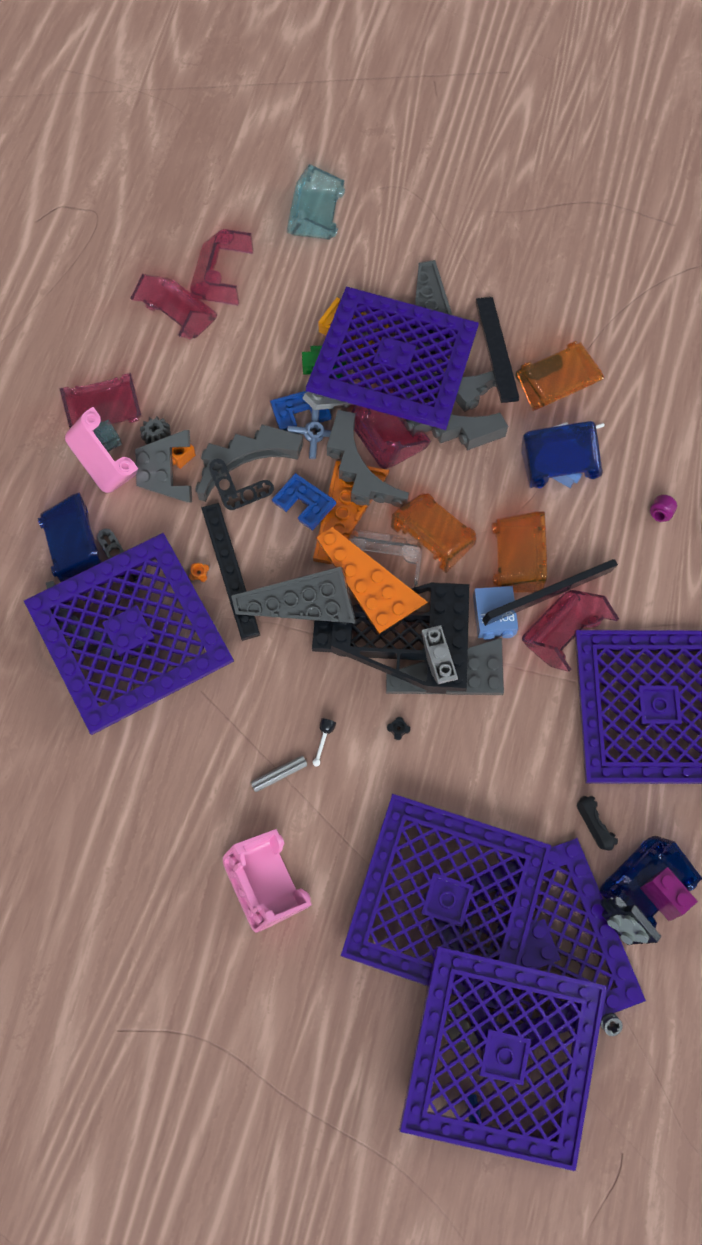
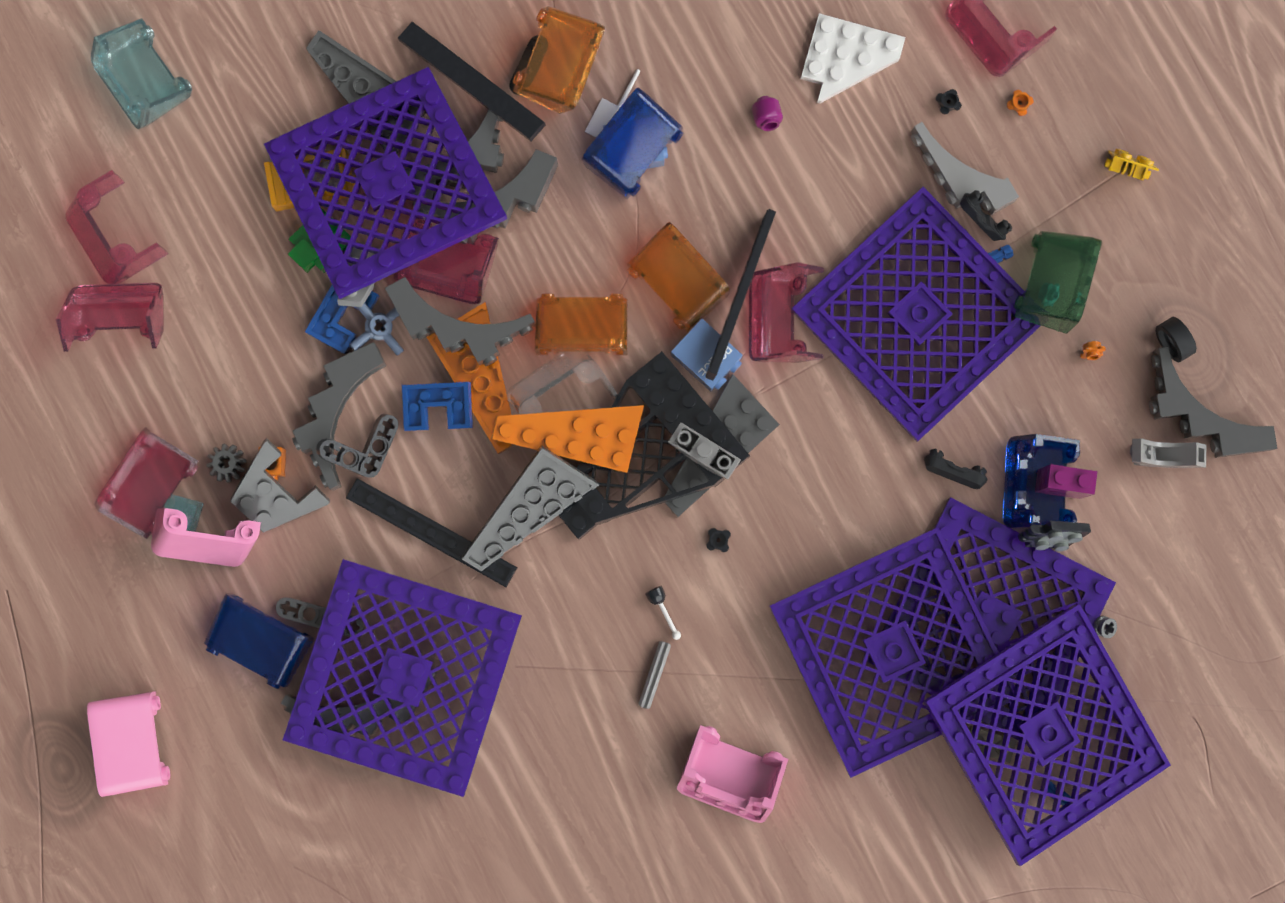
camera: 45 degrees left, 15 degrees up
orange plate [189,563,209,582] -> none

